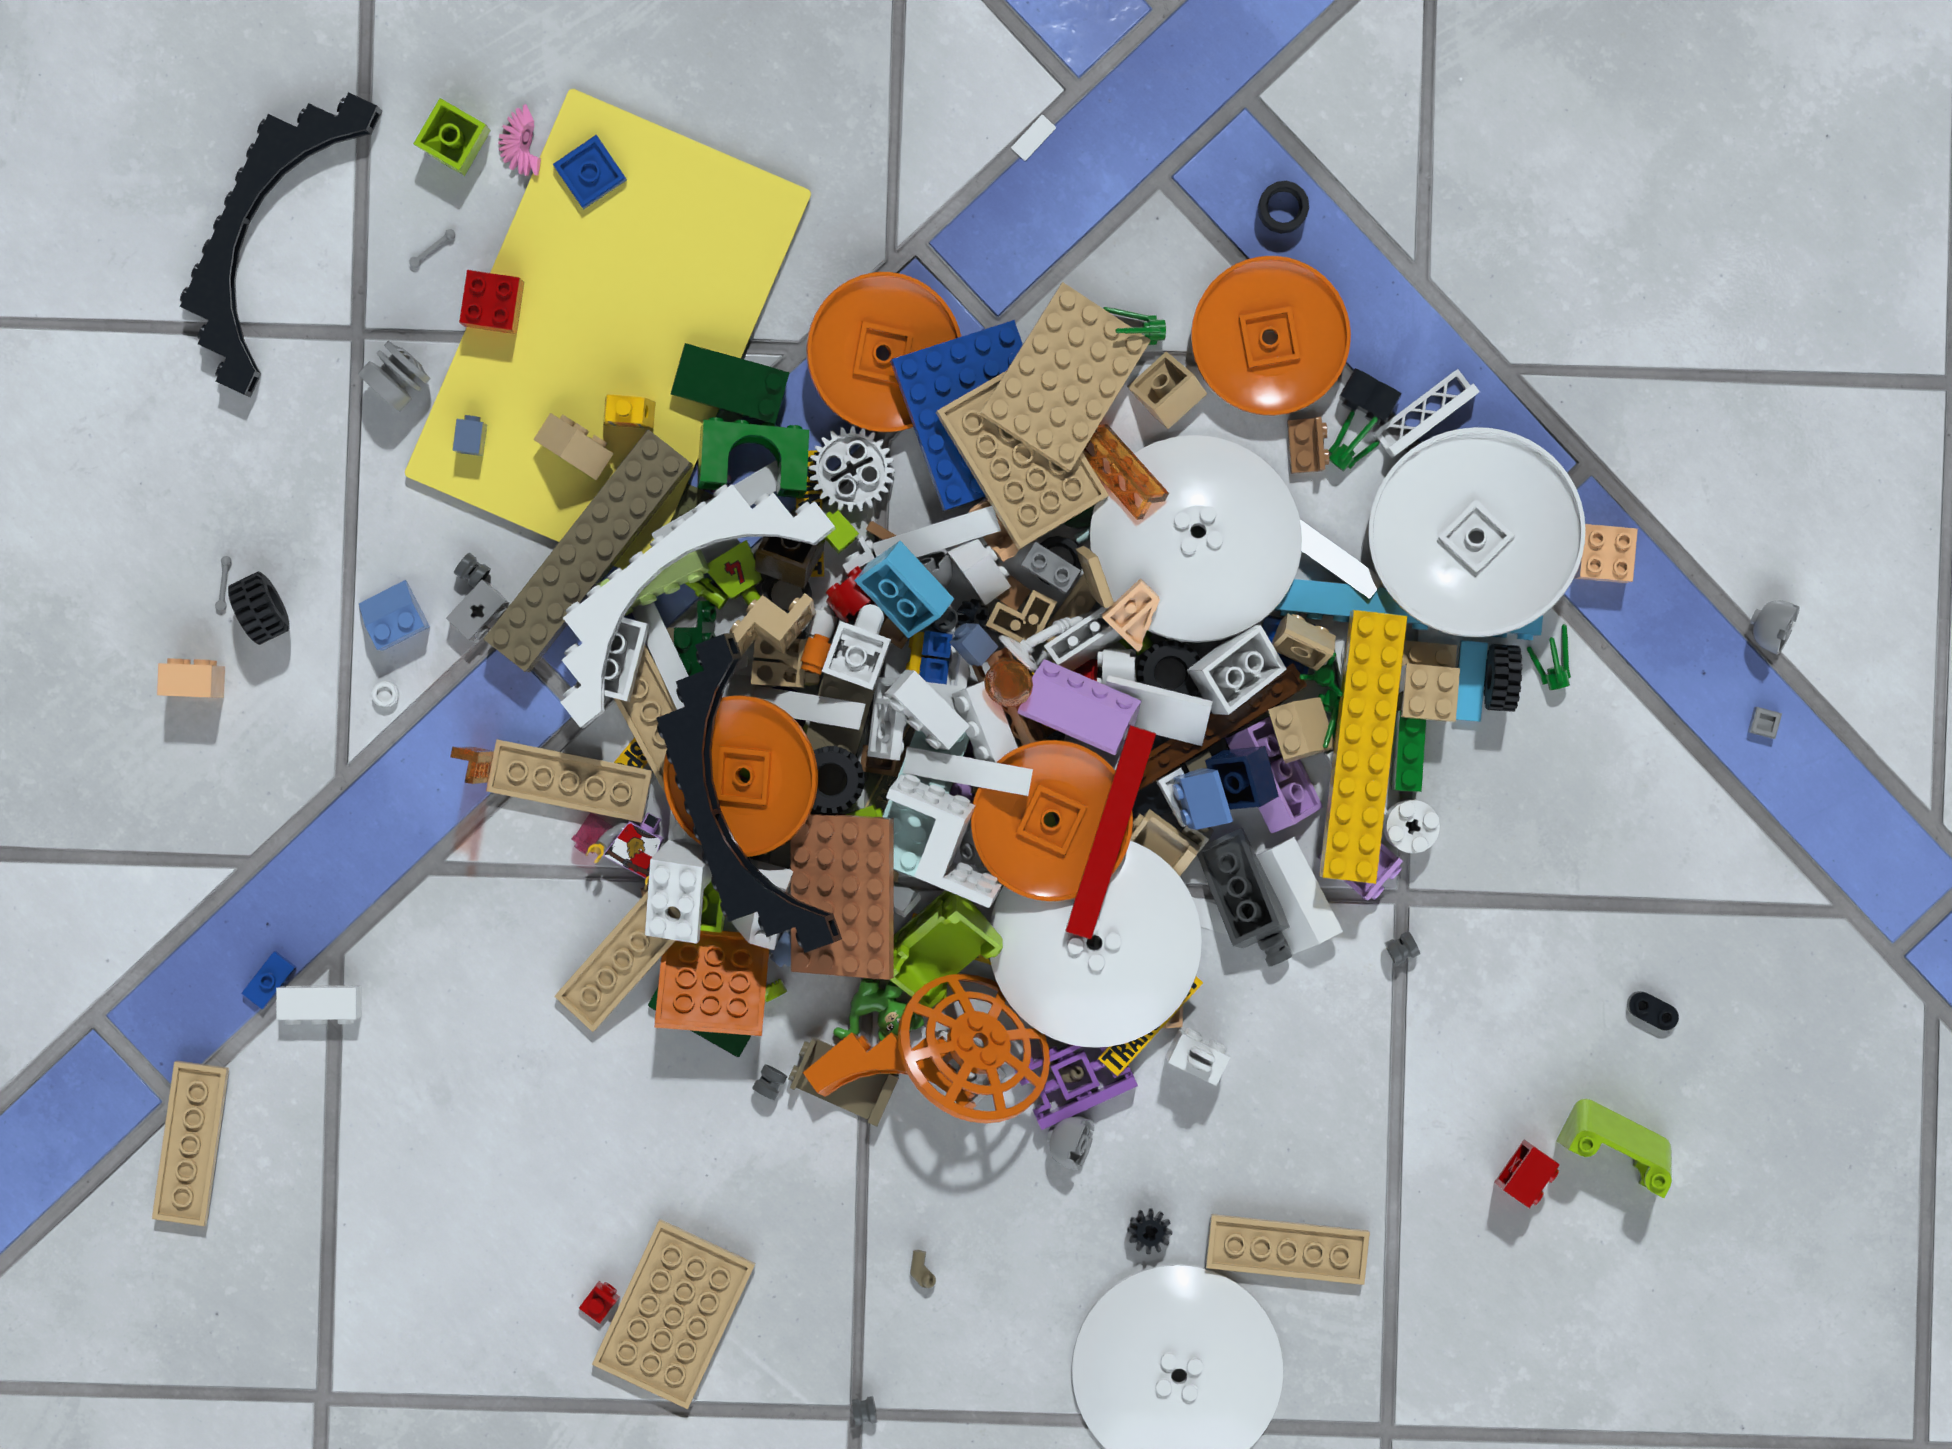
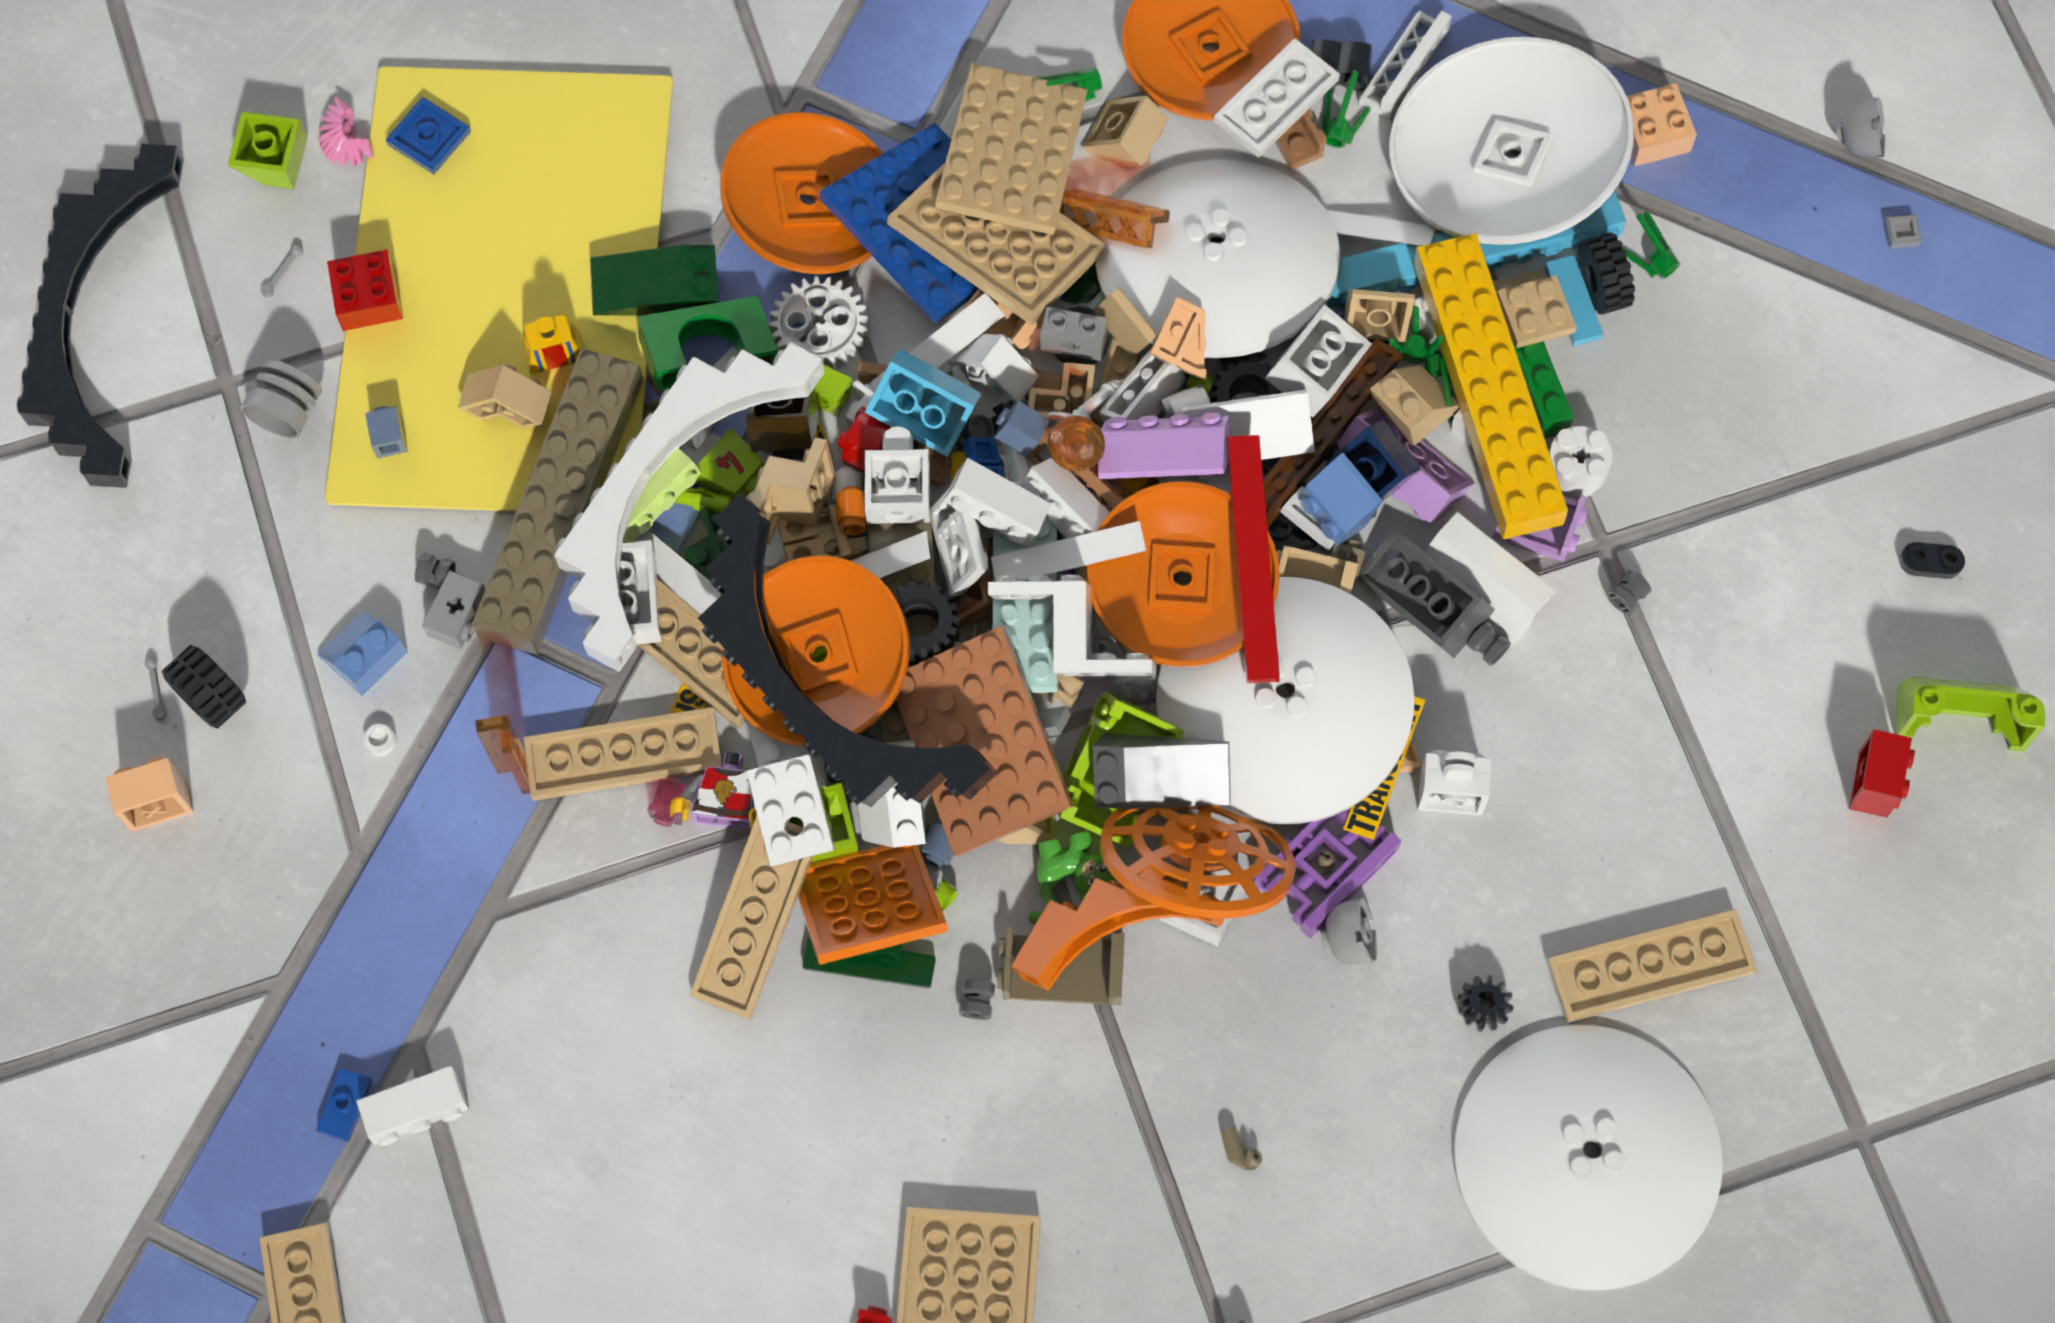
camera: 15 degrees left, 20 degrees down
none -> slope [1093,733,1231,809]
none -> white plate [1214,38,1340,158]

